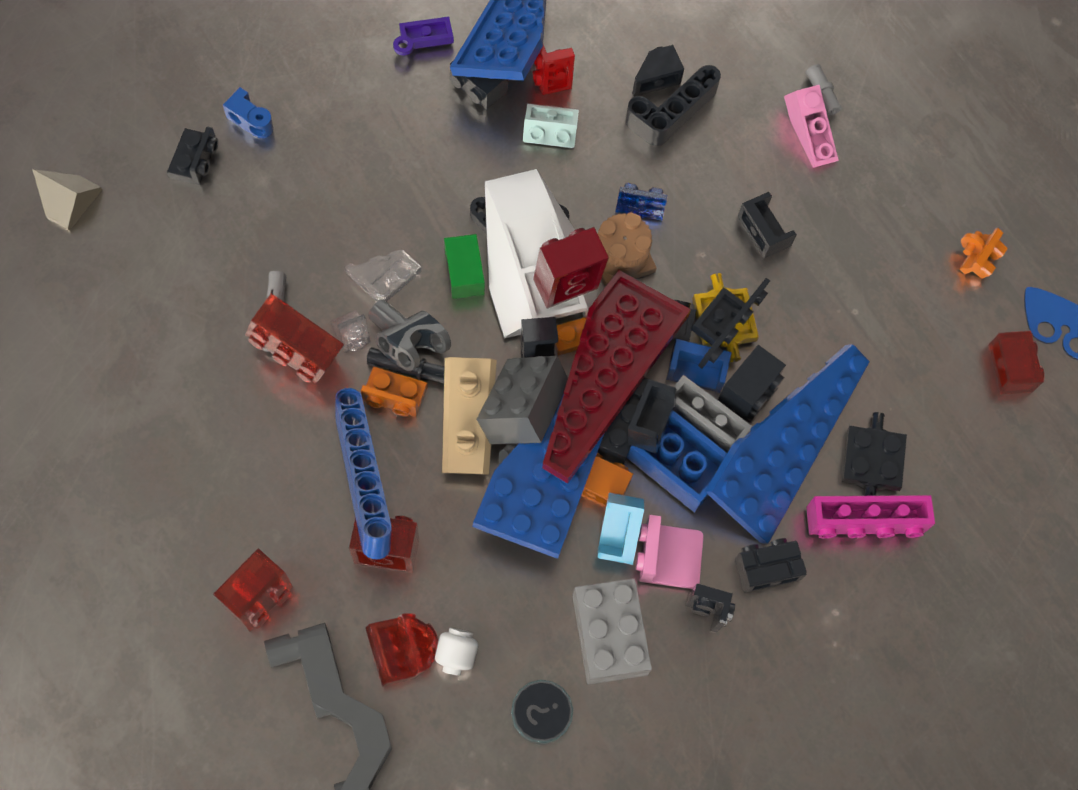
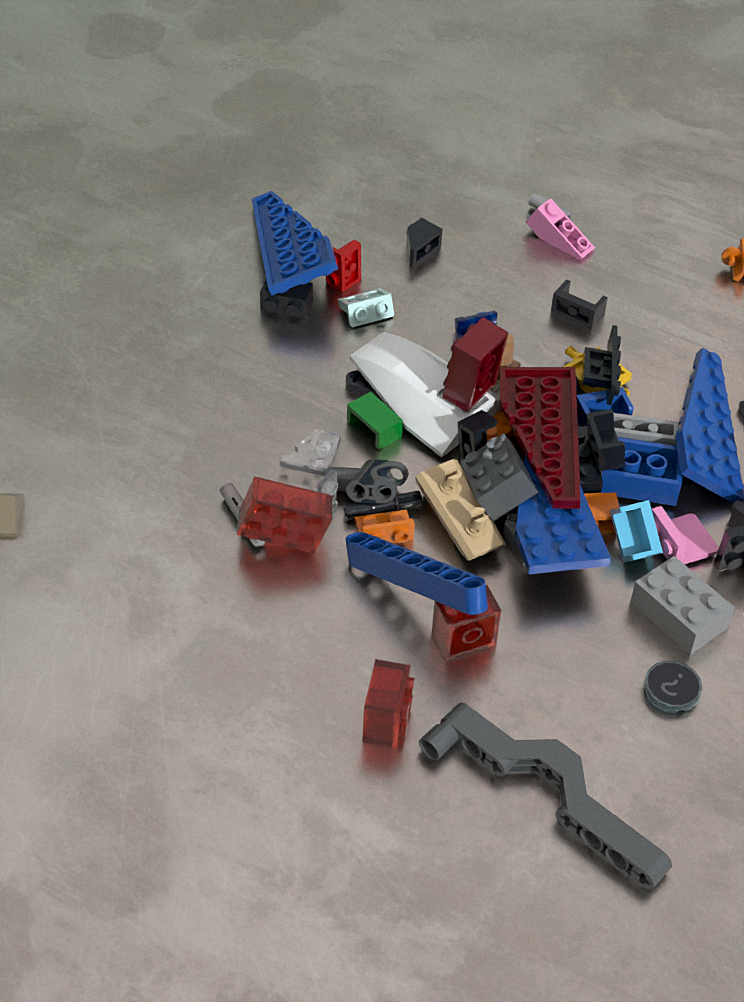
camera: 25 degrees left, 20 degrees down
black bracket [167,126,218,185] -> none
blue leg [223,87,274,138] -> none
clear red slope [365,613,439,687] -> none
dark purple hinge [393,16,454,56] -> none
white head [435,628,478,676] -> none
black beam [625,65,721,146] -> none
black brick [718,345,786,421] -> none

